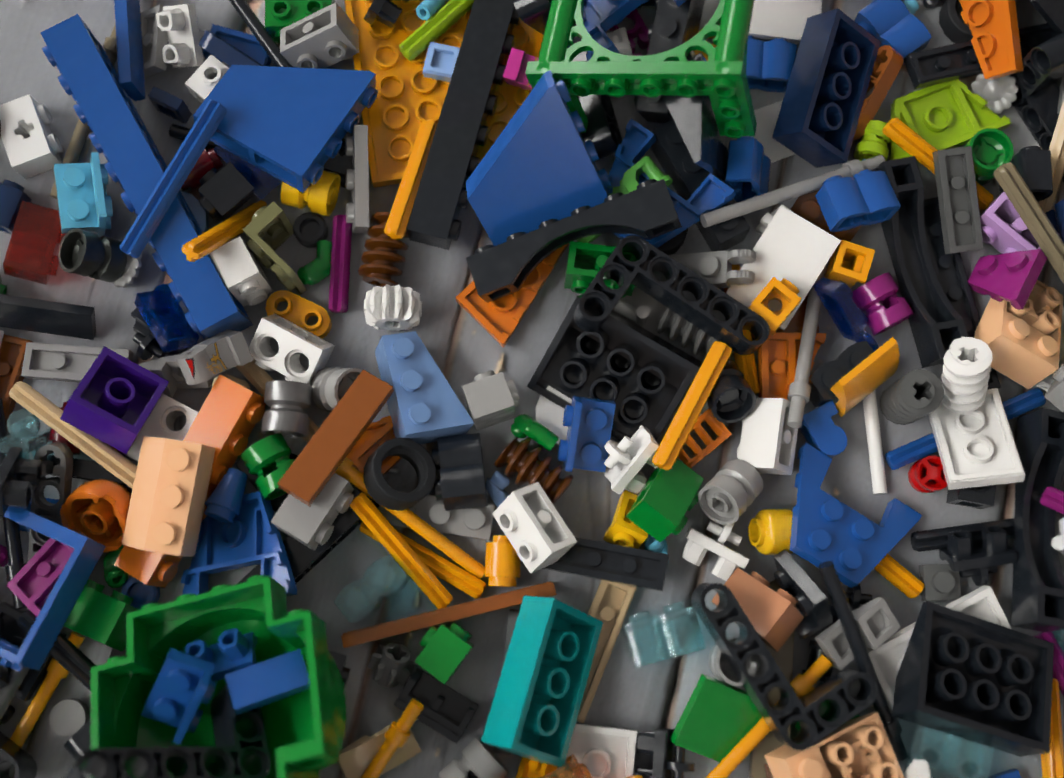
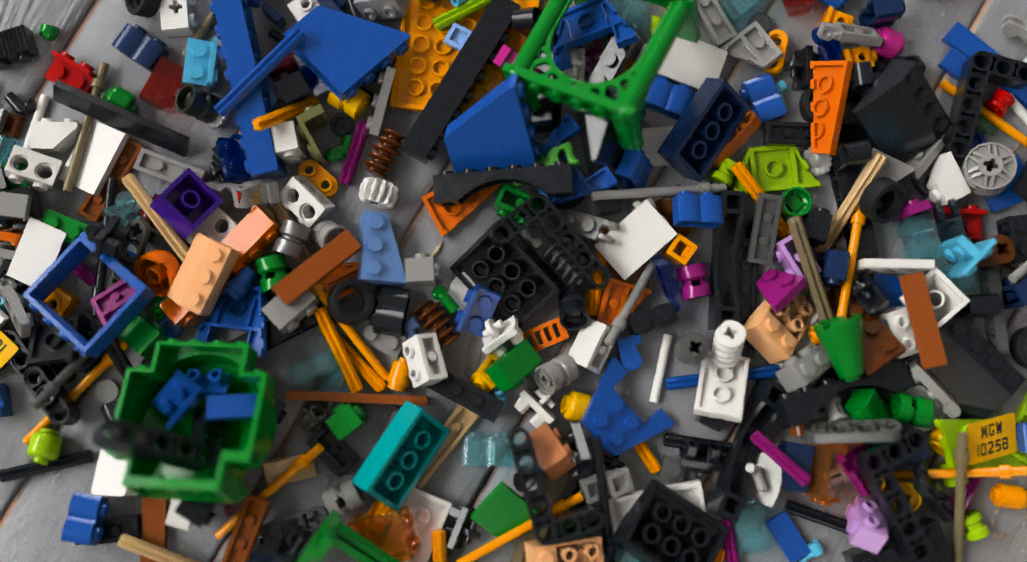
camera: 15 degrees right, 5 degrees up
light orange axle [384,119,437,240] -> none
light orange axle [652,341,732,471] -> none
light orange brick [748,277,802,336] -> none
light orange slope [830,337,900,417] -> none
red wheel [908,456,947,493] -> none

